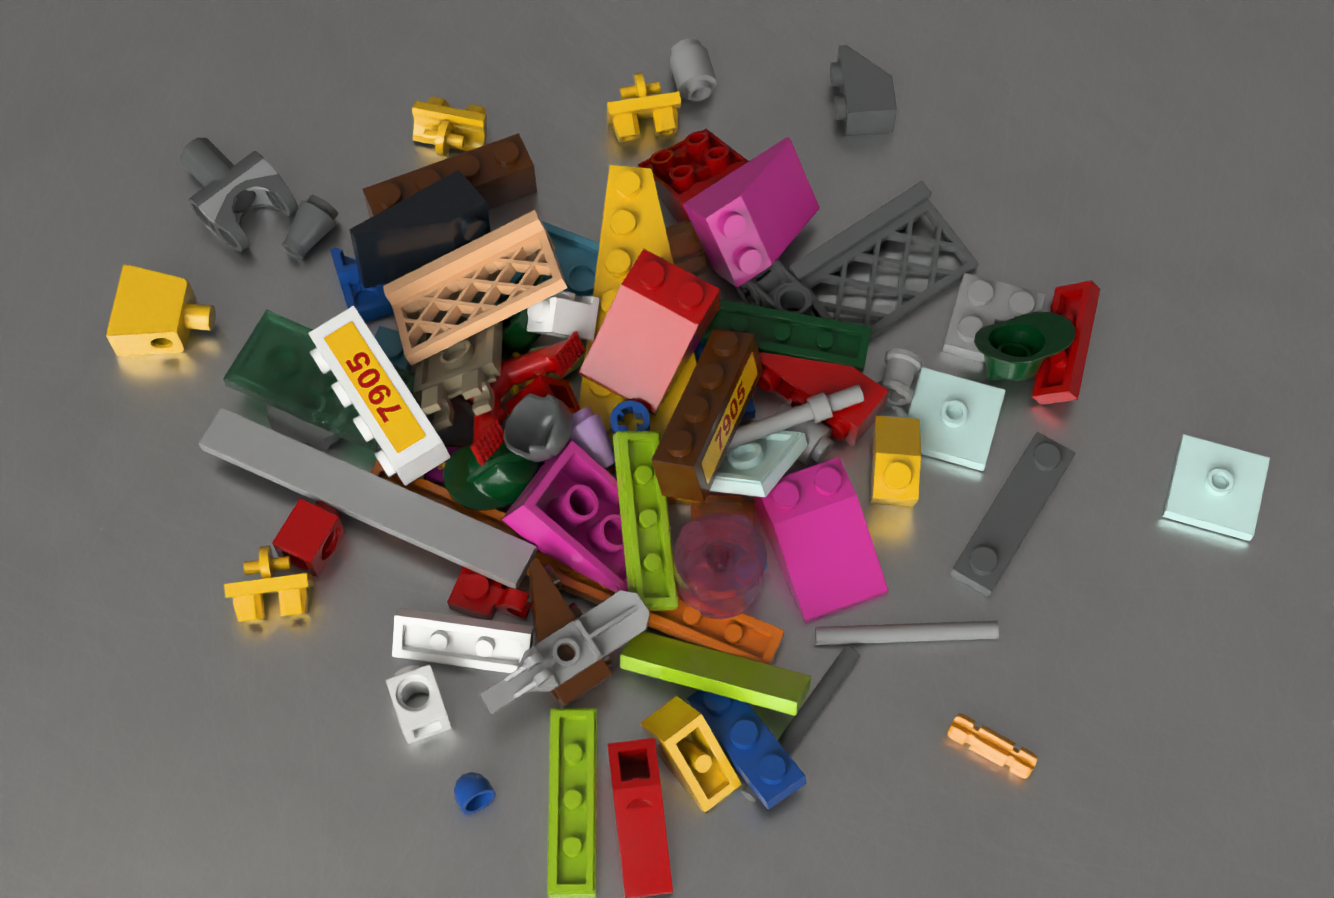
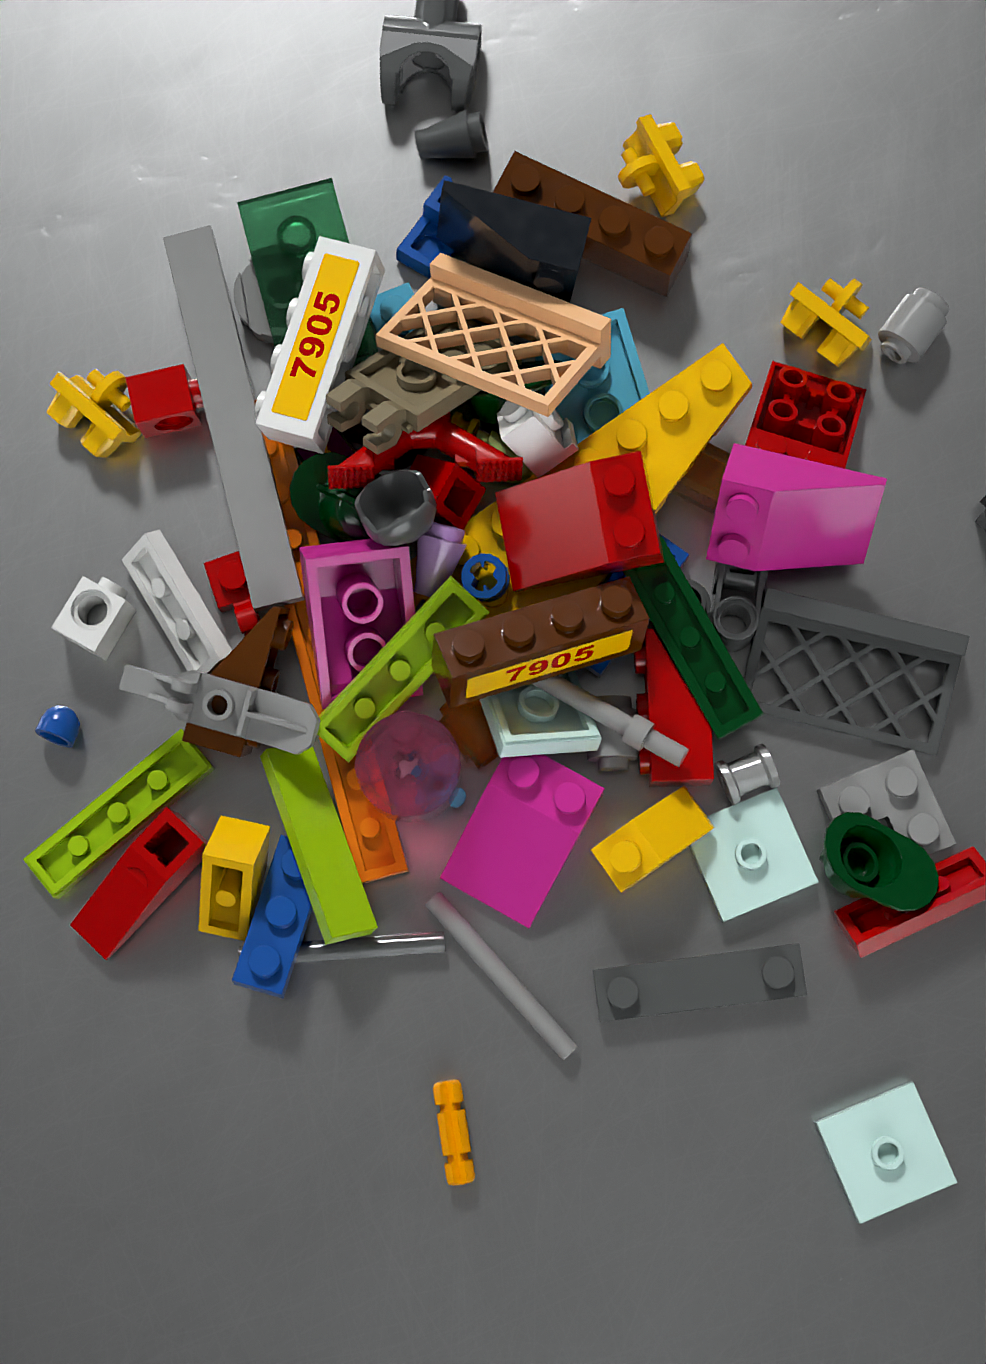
camera: 60 degrees right, 15 degrees up
yellow torso [106,264,216,356] -> none

